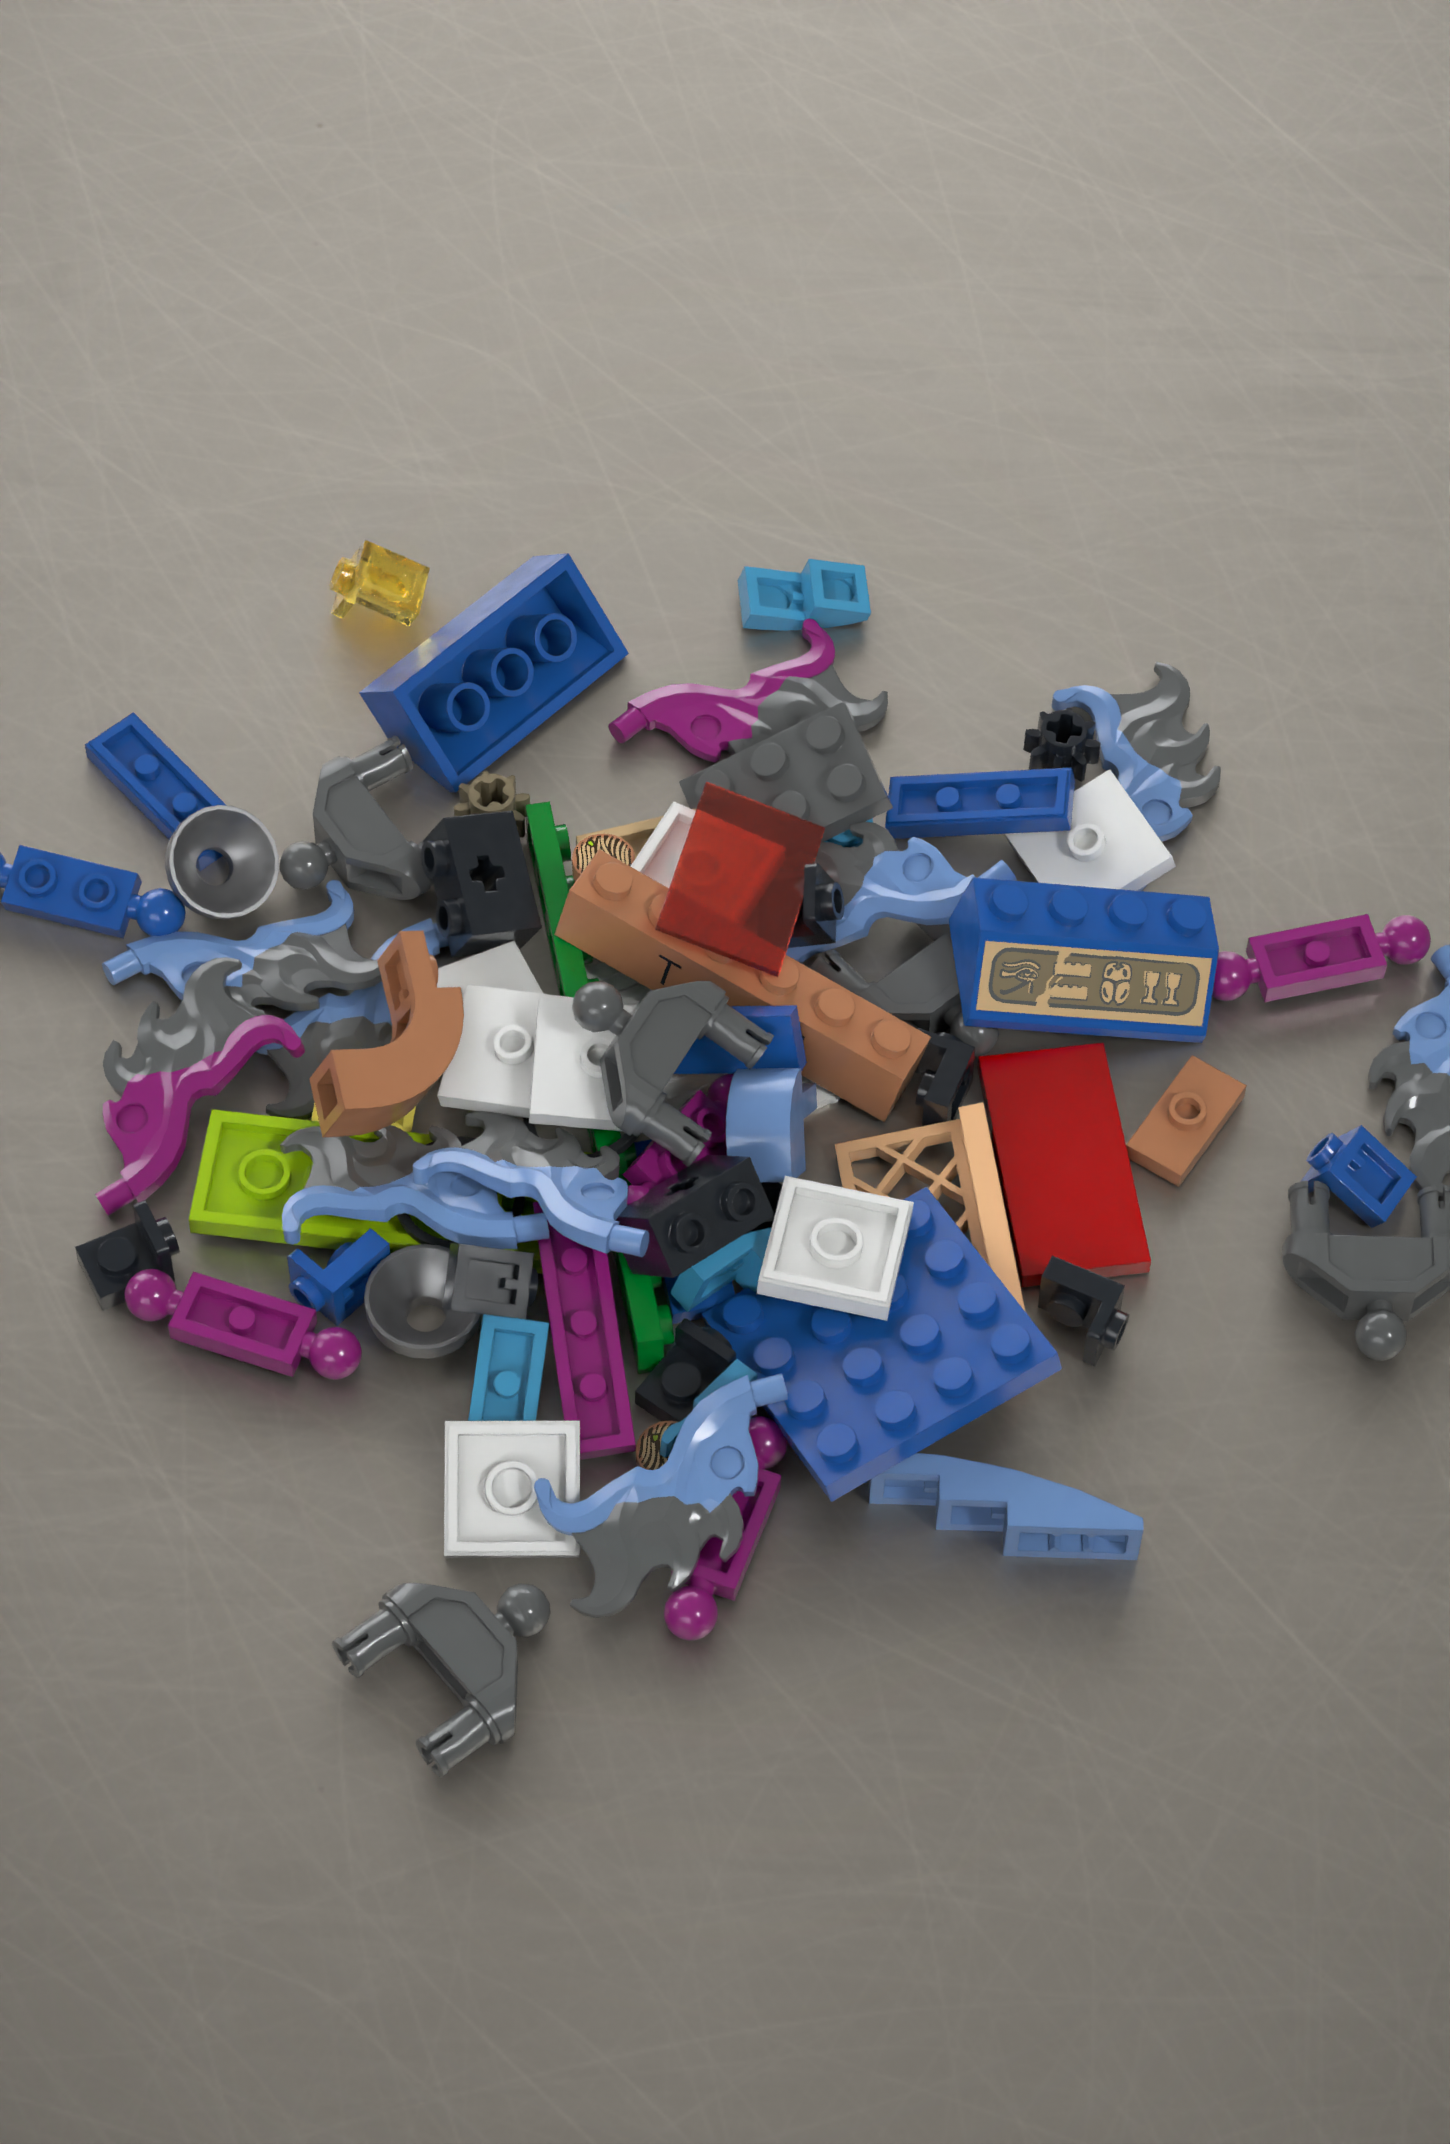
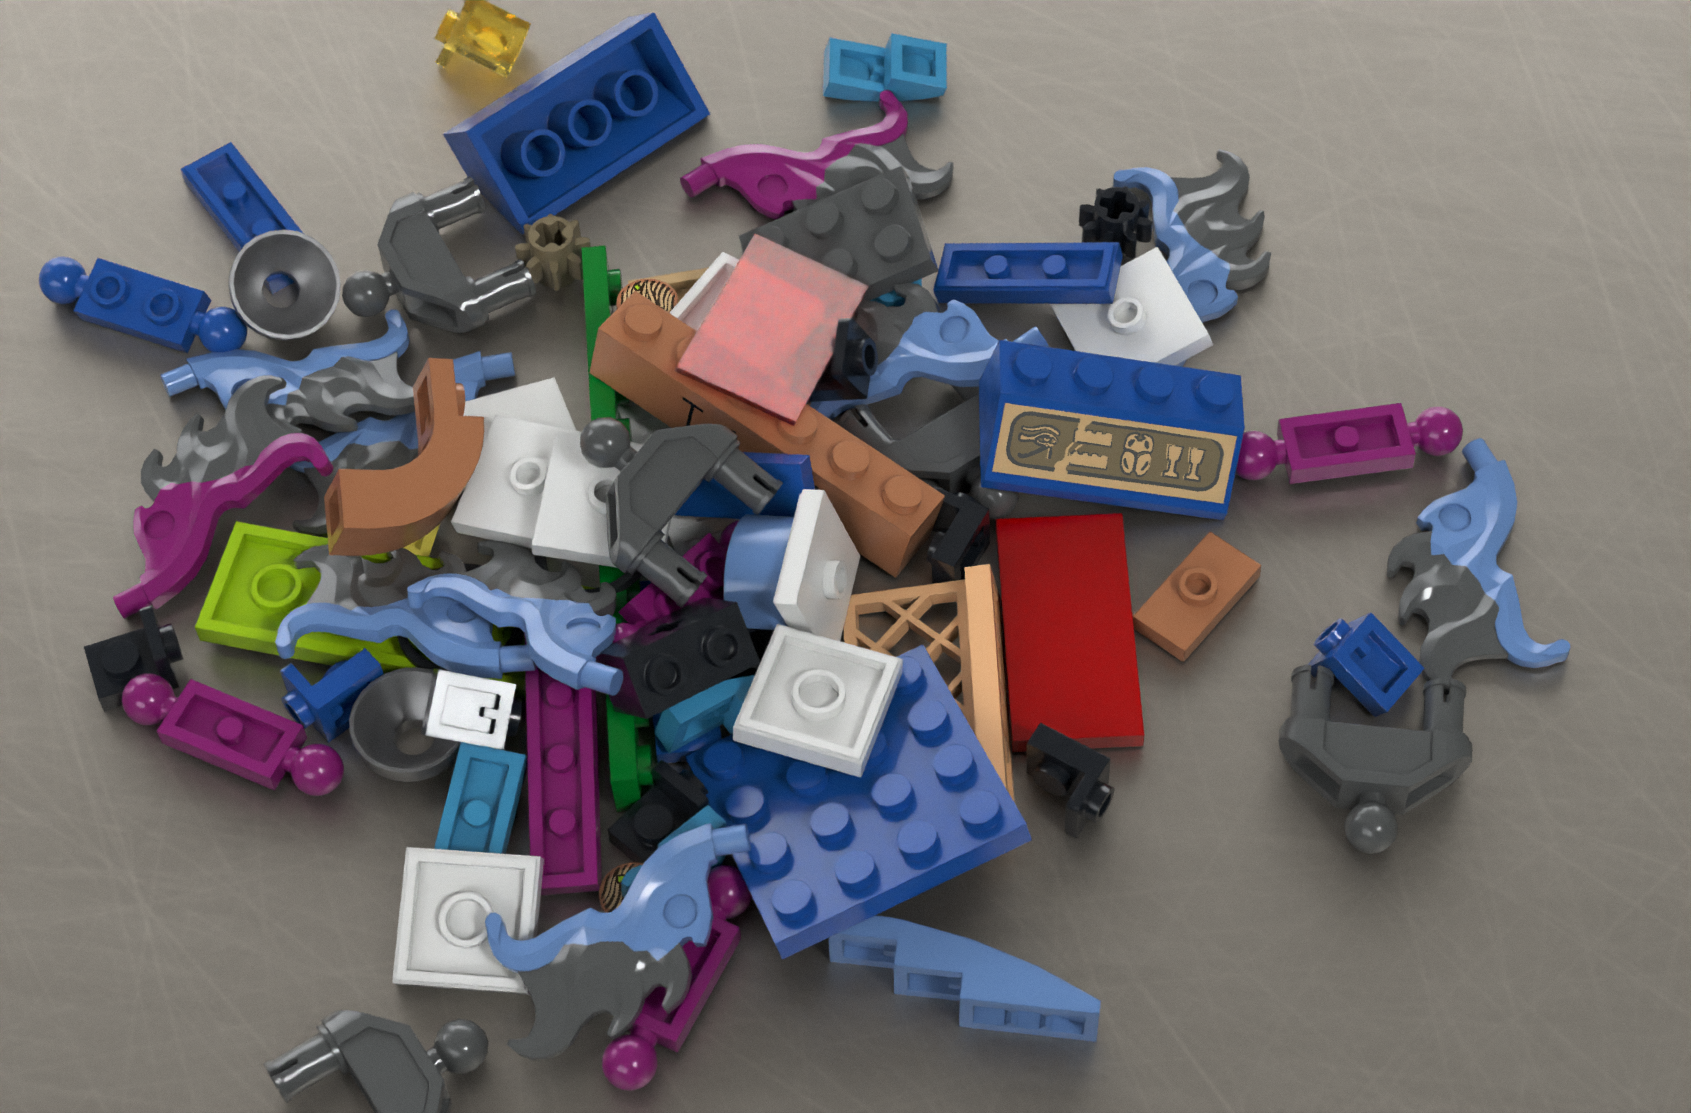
camera: 10 degrees right, 0 degrees up
black brick [421,810,542,957] -> none
none -> white plate [773,489,860,641]

